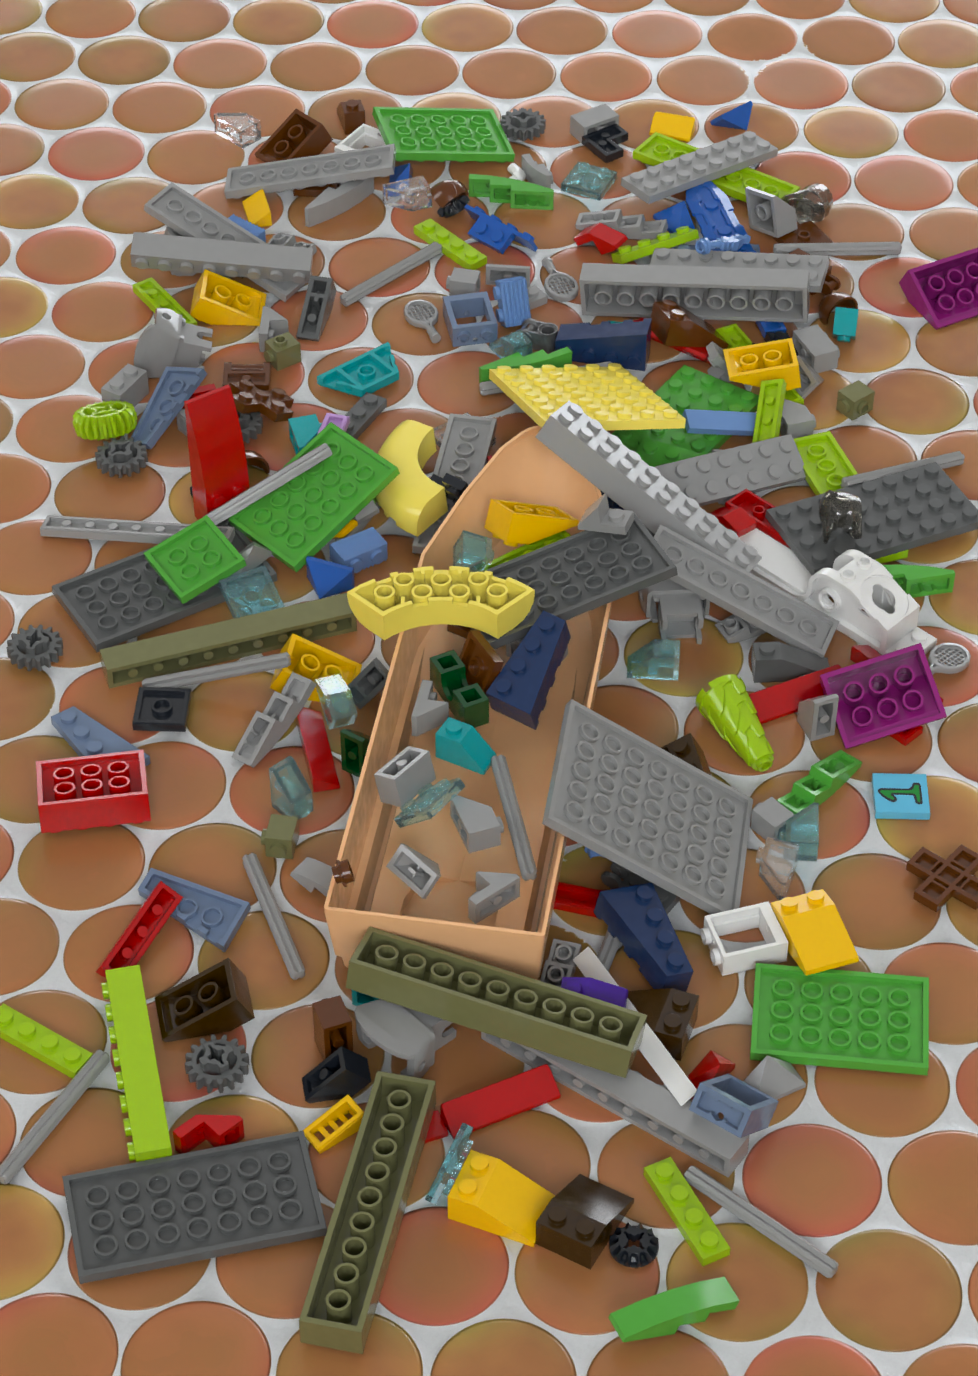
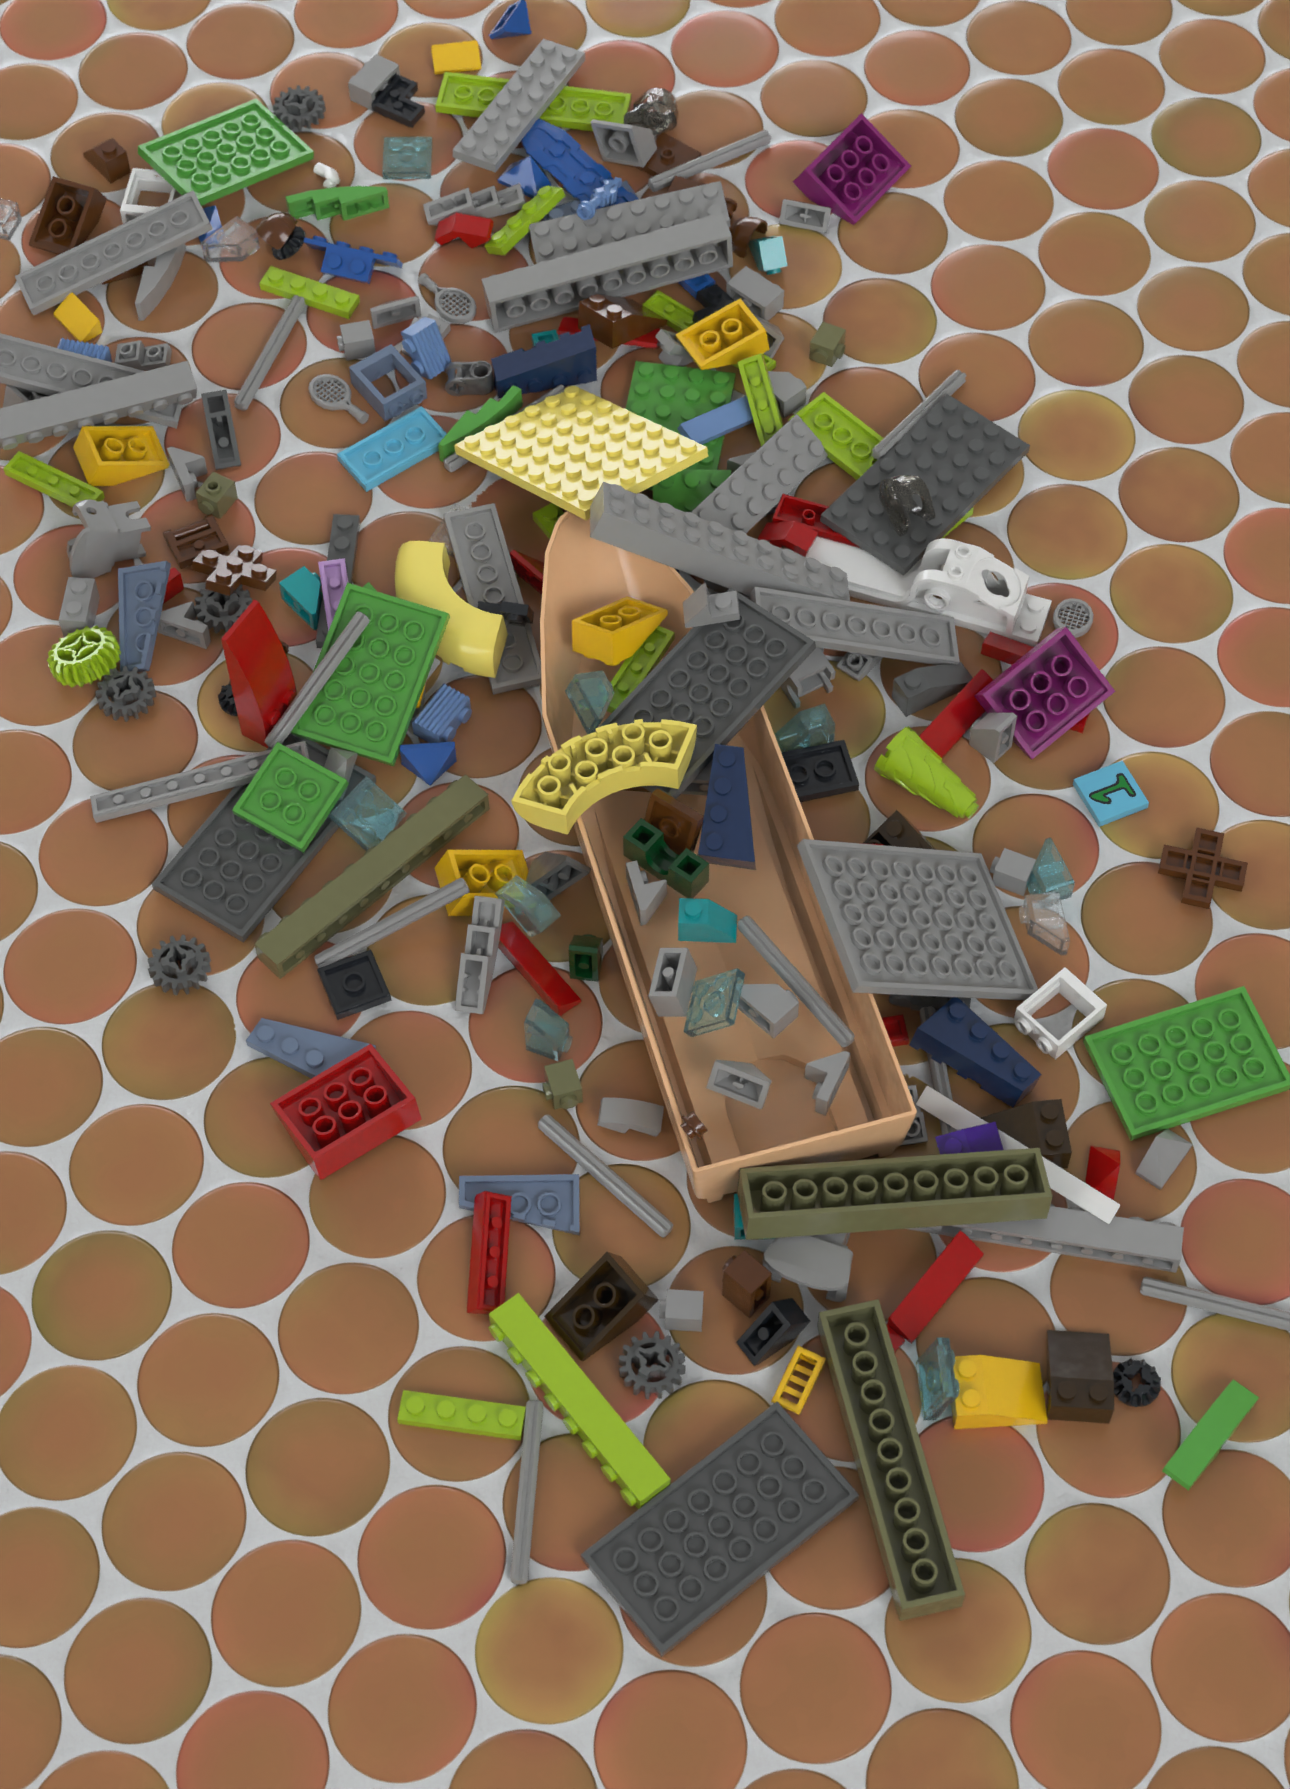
camera: 25 degrees left, 15 degrees up
red slope [173,1114,245,1154] -> none
teal wing [317,342,399,397] -> none
clear light blue slope [489,330,533,359] -> none
light grey slope [521,153,553,189] -> none
lime plate [643,1157,730,1267] -> none
sand blue window [689,1074,779,1138] -> none
yellow slope [771,889,859,976] -> none
bright green slope [777,750,862,822] -> none
bright green slope [883,564,955,598] -> none
none -> medium azure tile [337,406,447,492]
none -> light grey brick [659,1289,704,1332]
none -> light grey slope [779,199,832,233]
none -> black plate [781,740,859,802]

